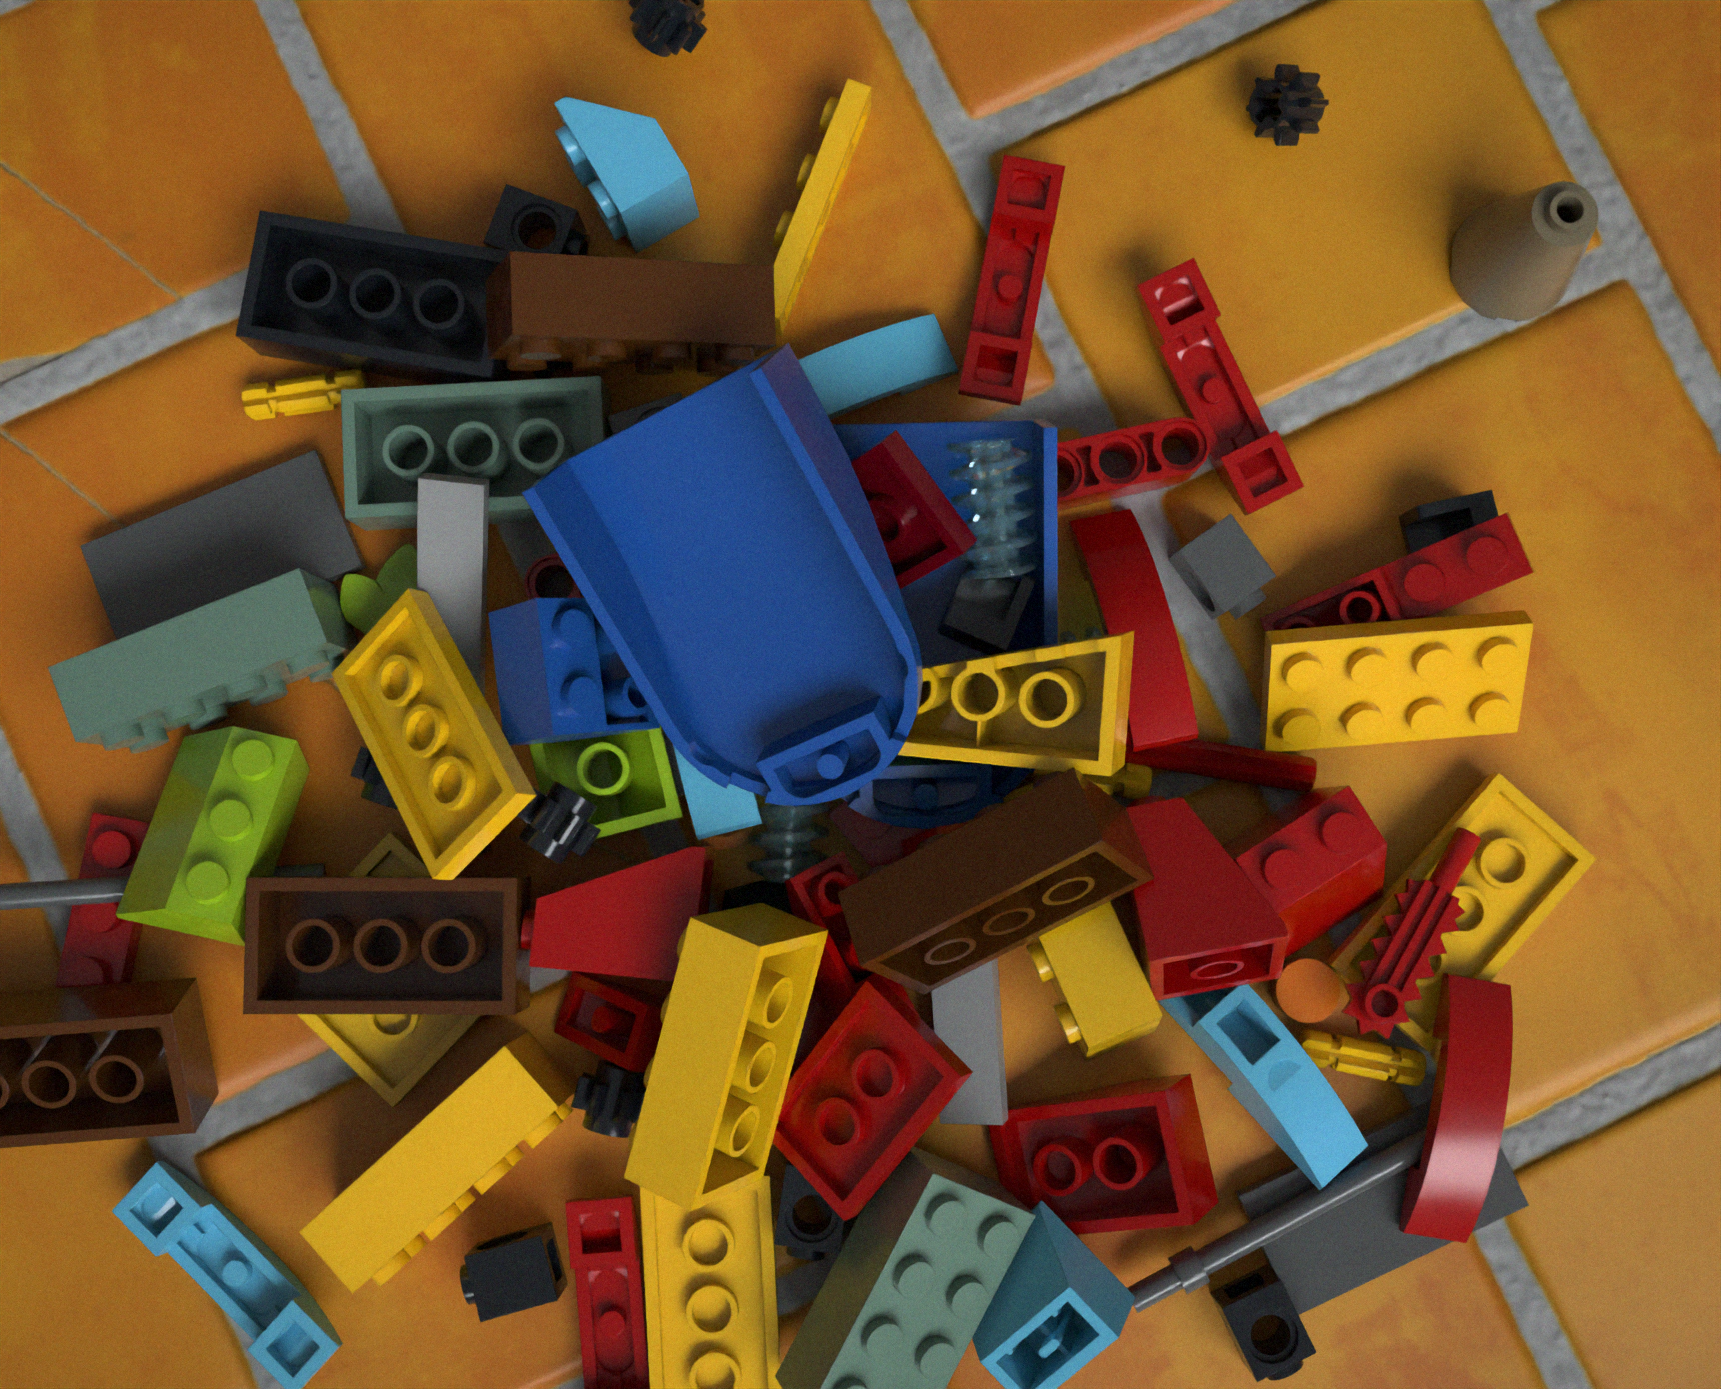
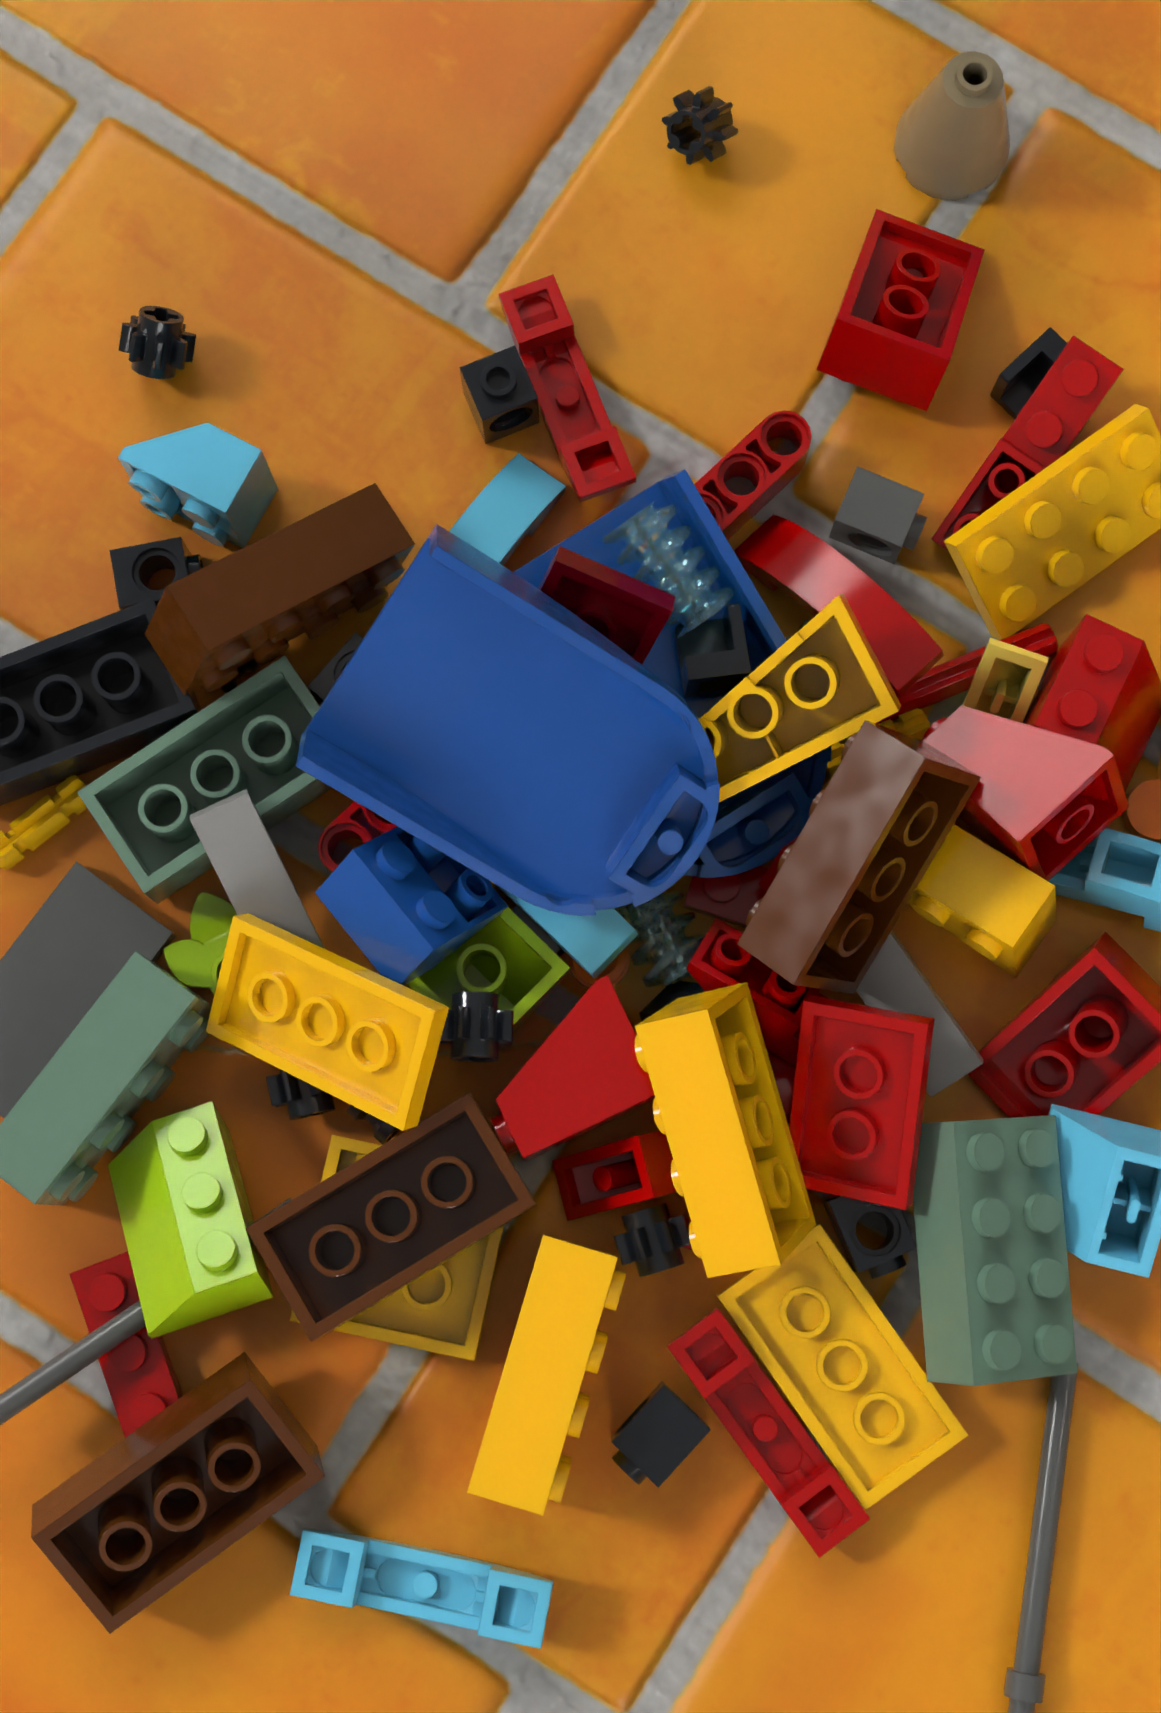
camera: 30 degrees left, 5 degrees down
yellow plate [773,78,872,336] -> none
red slope [1135,258,1304,516] -> none
none -> black brick [459,345,540,444]
none -> red slope [816,209,985,412]
none -> light yellow slope [962,638,1049,723]

